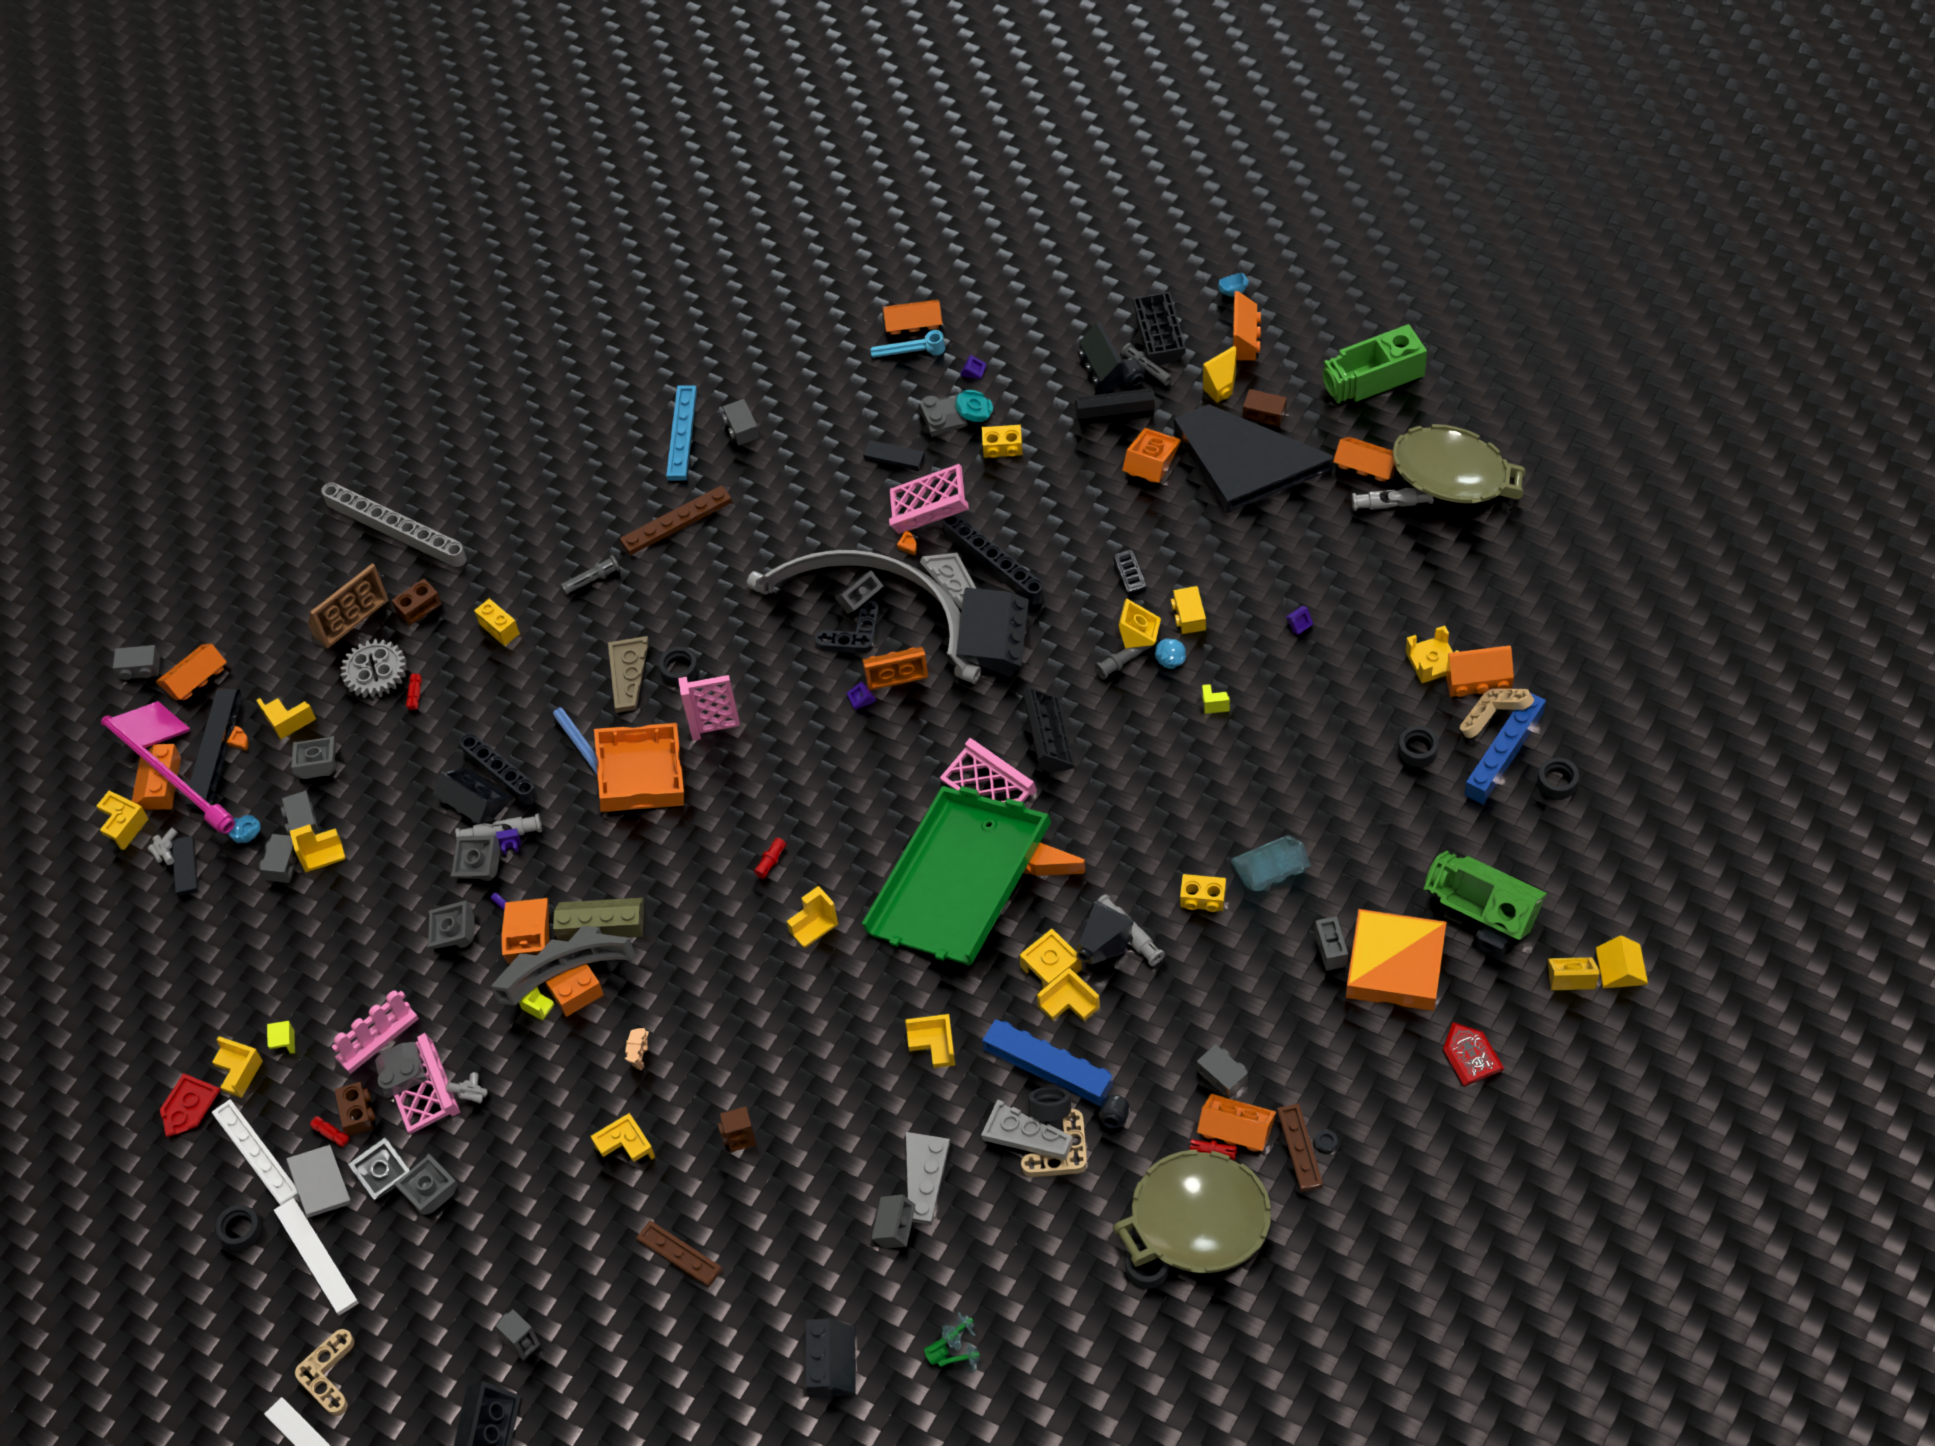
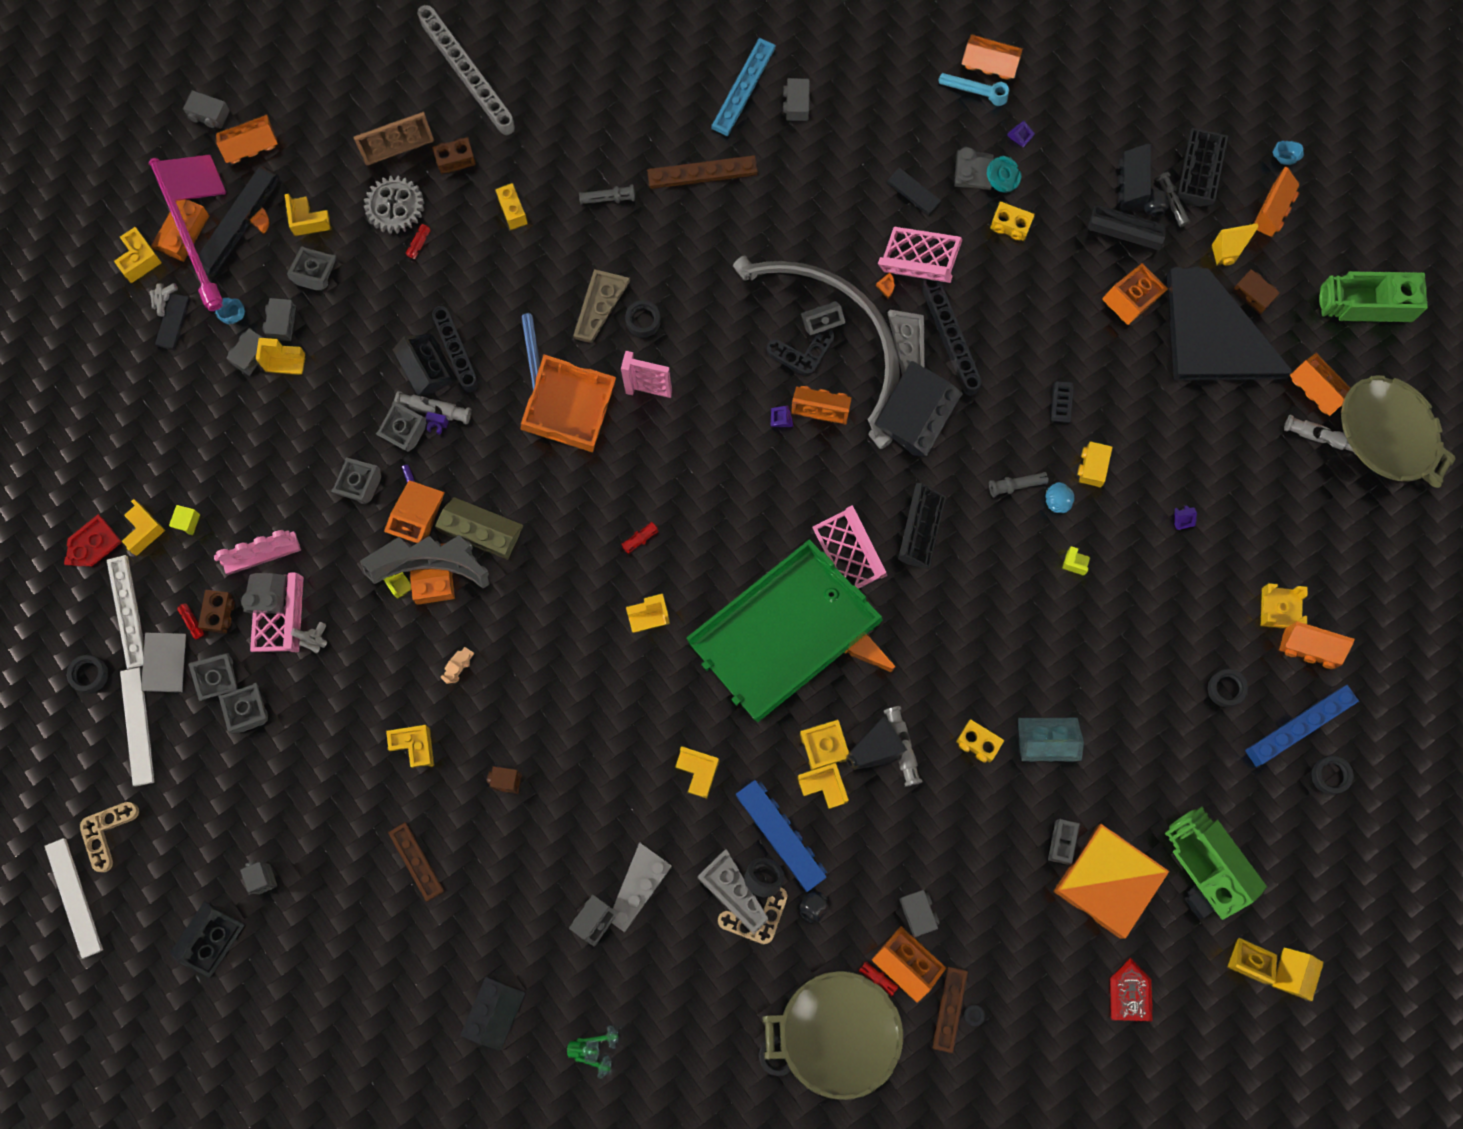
camera: 20 degrees right, 20 degrees up
yellow slope [1119,599,1161,648] -> none
tan beam [1460,689,1534,738] -> none

